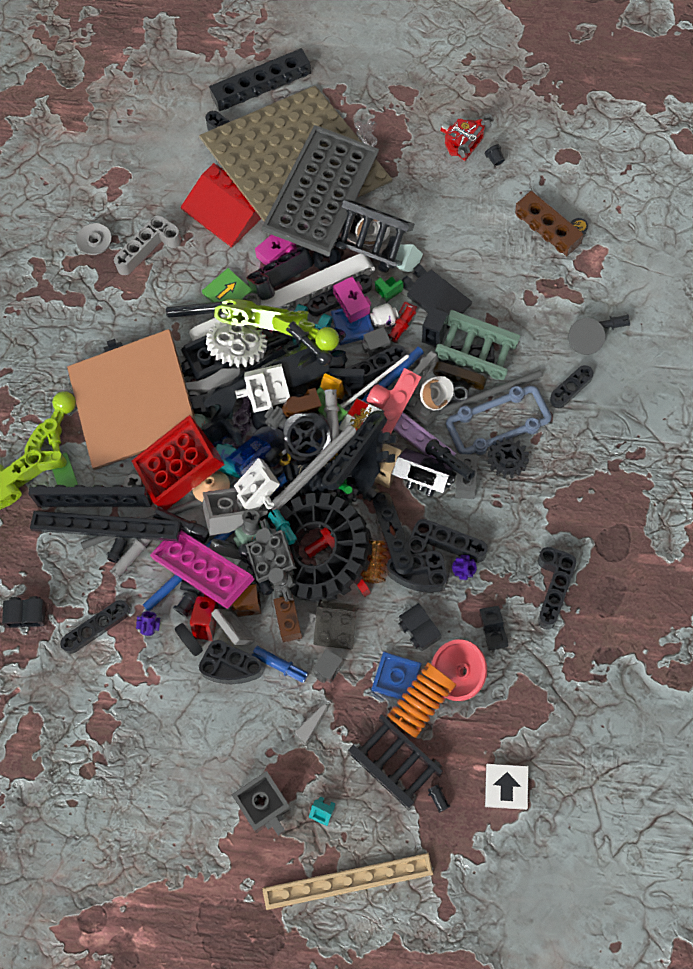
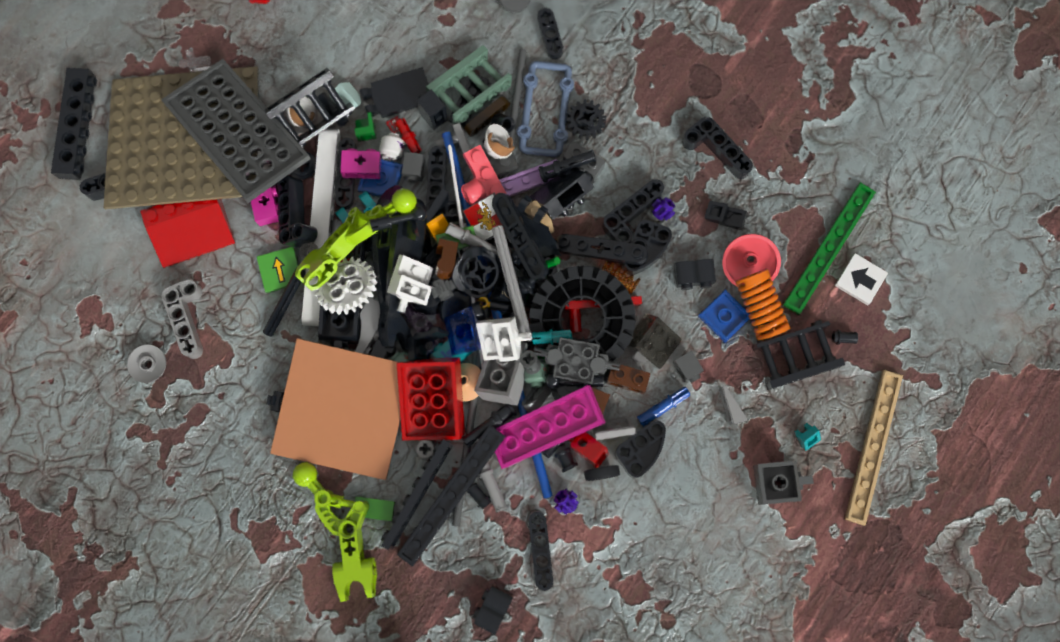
camera: 65 degrees left, 10 degrees up
none -> green tile [782,182,876,316]

